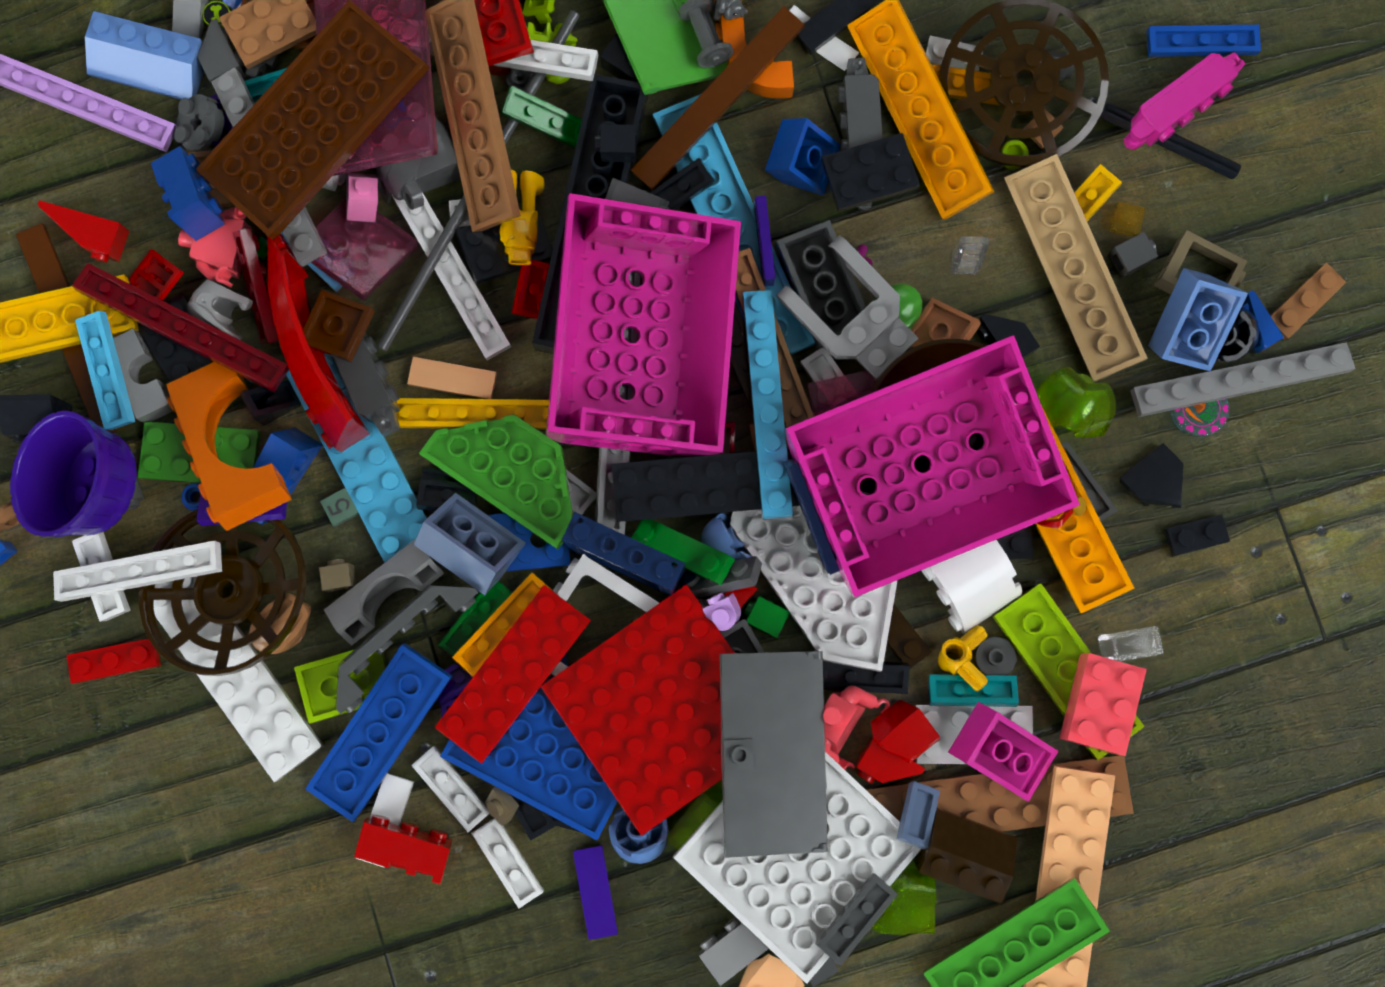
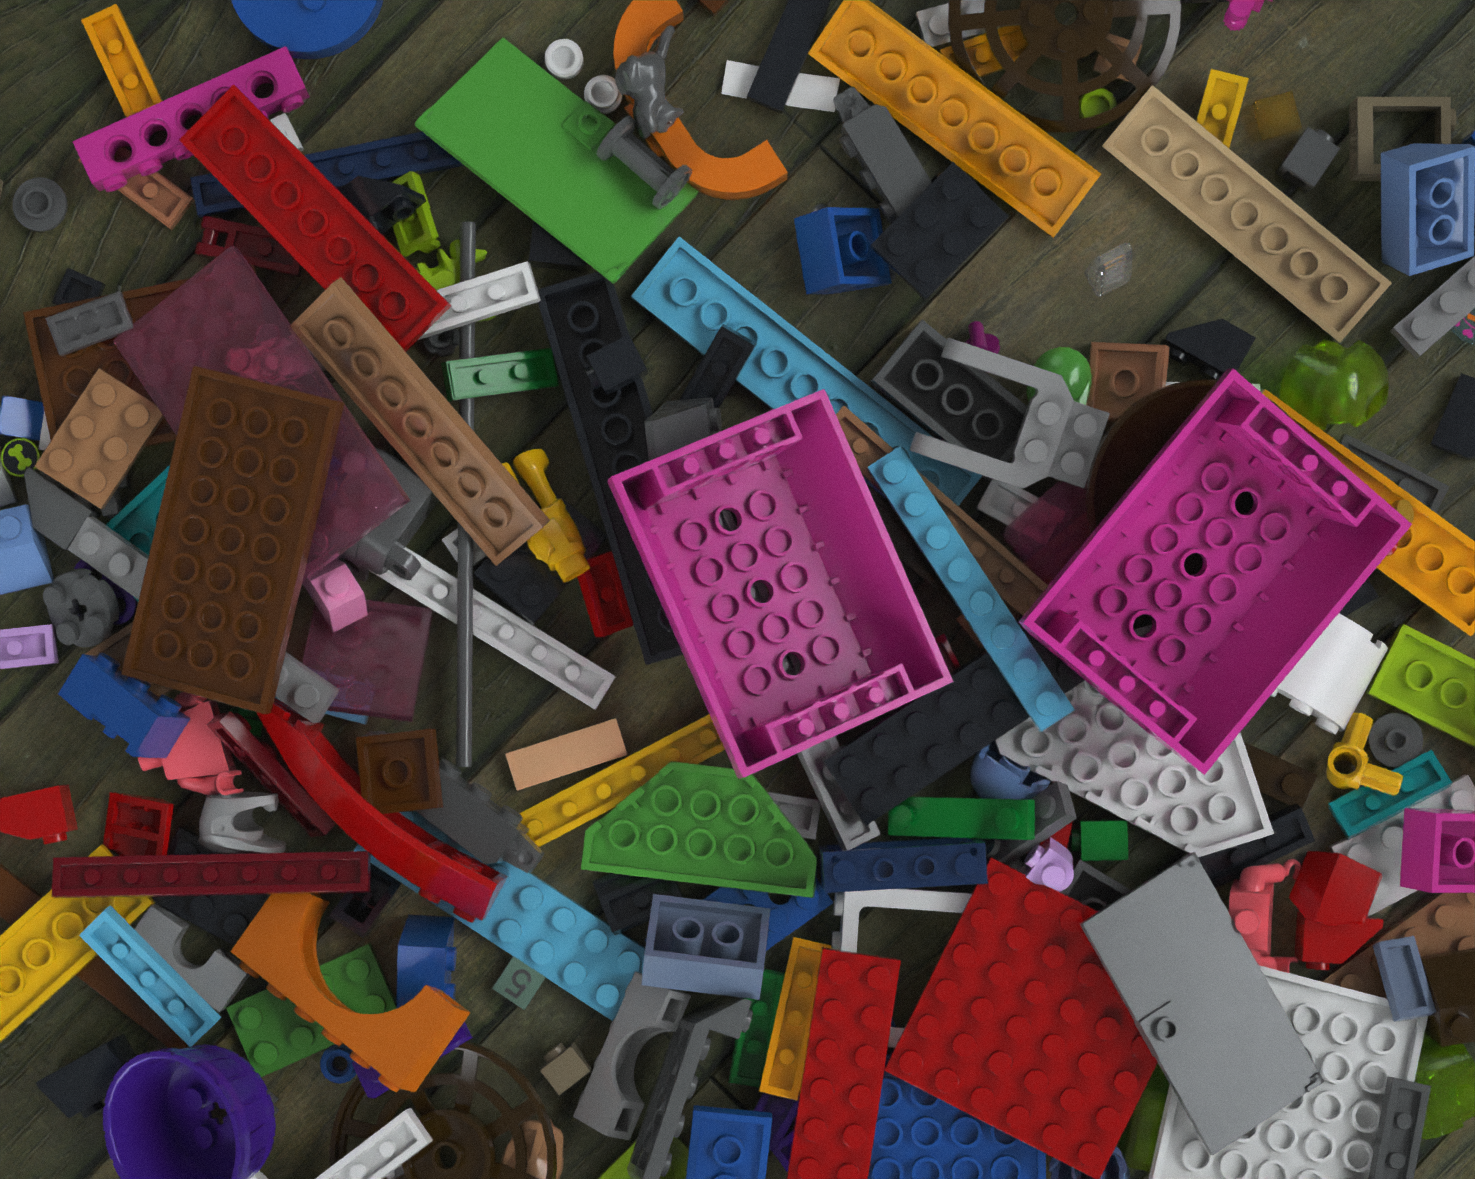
camera: 25 degrees left, 5 degrees up
reddish brown tile [631,6,805,191] -> none
dark purple tile [754,195,775,287] -> none
dark blue tile [784,458,840,575] -> none

